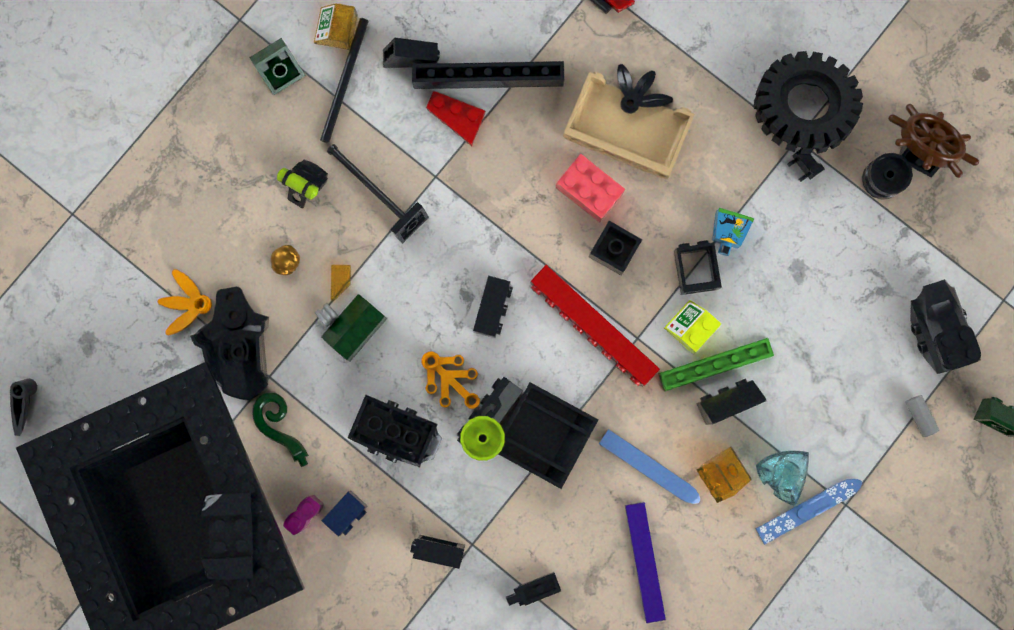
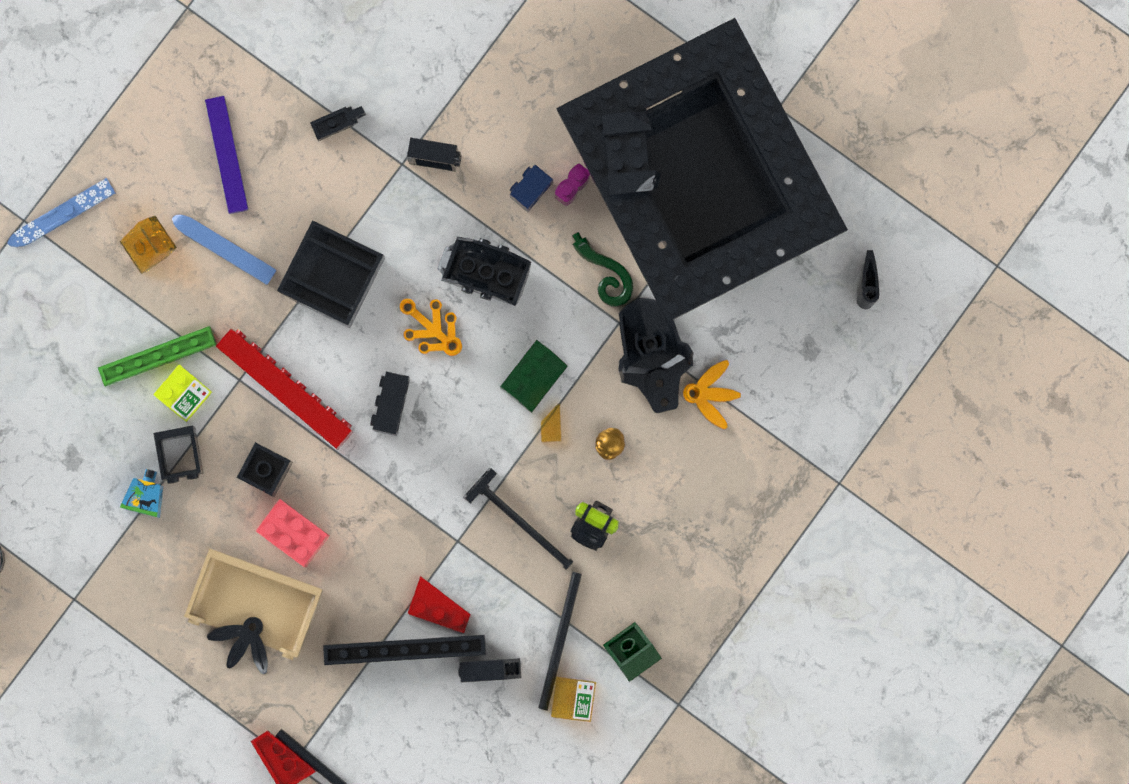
camera: 175 degrees right, 0 degrees up
light grey wheel [315,303,339,327] -> none
piece [457,377,523,443] -> none
lime wheel [460,416,505,461] -> none
black slope [696,378,767,425] -> none
black tyre [754,51,863,154] -> none
clear light blue brick [756,451,809,506] -> none
black piece [787,149,825,182] -> none

